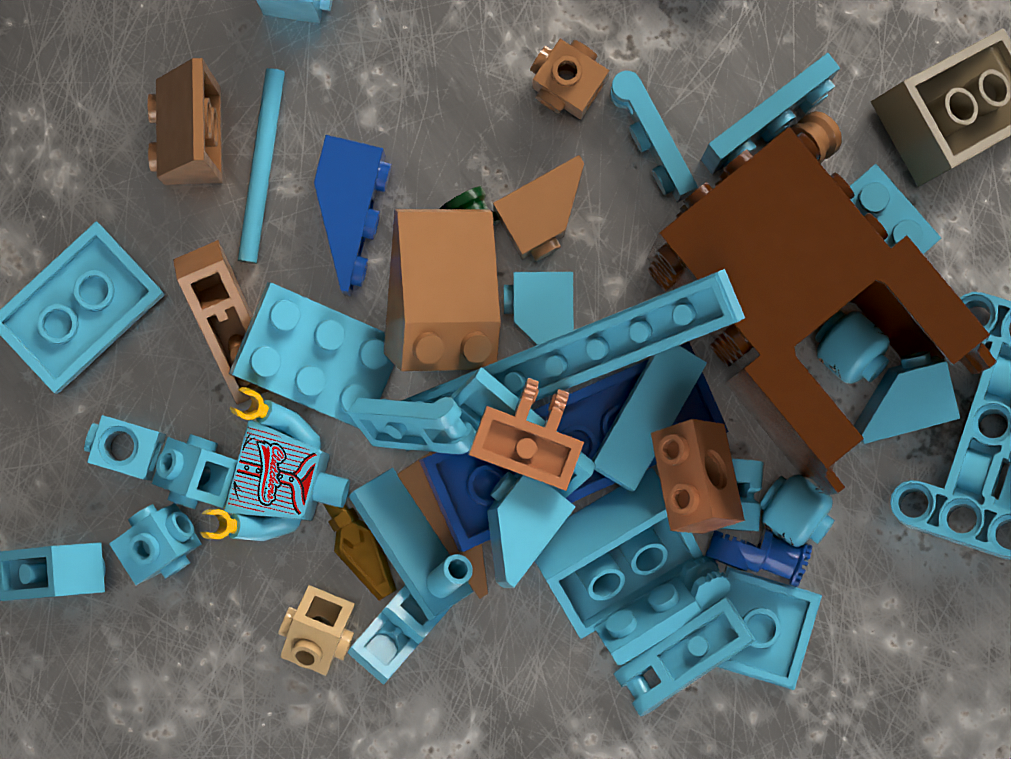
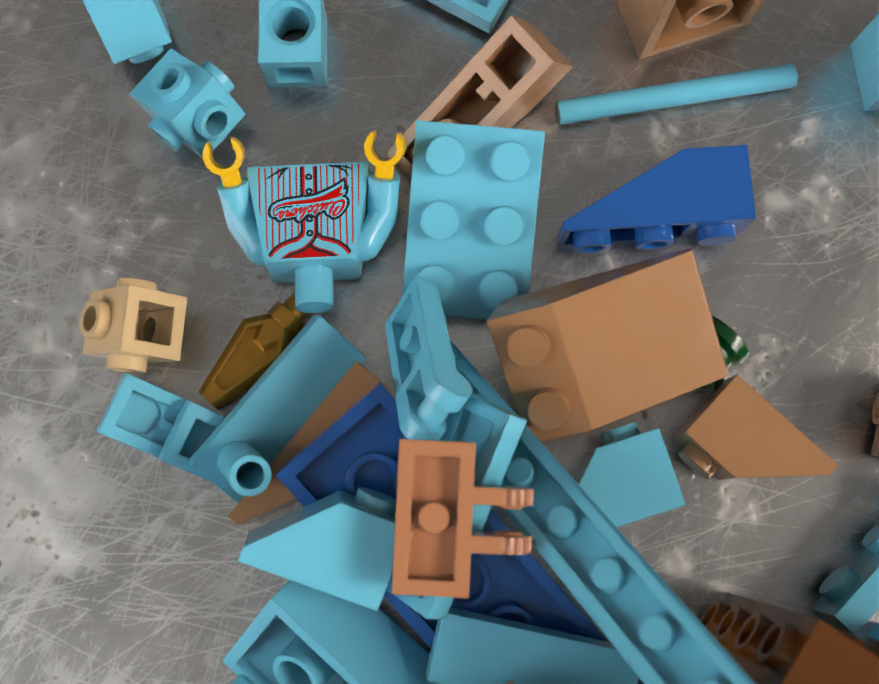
camera: 70 degrees right, 5 degrees down
medium azure brick [152,434,238,509] -> none

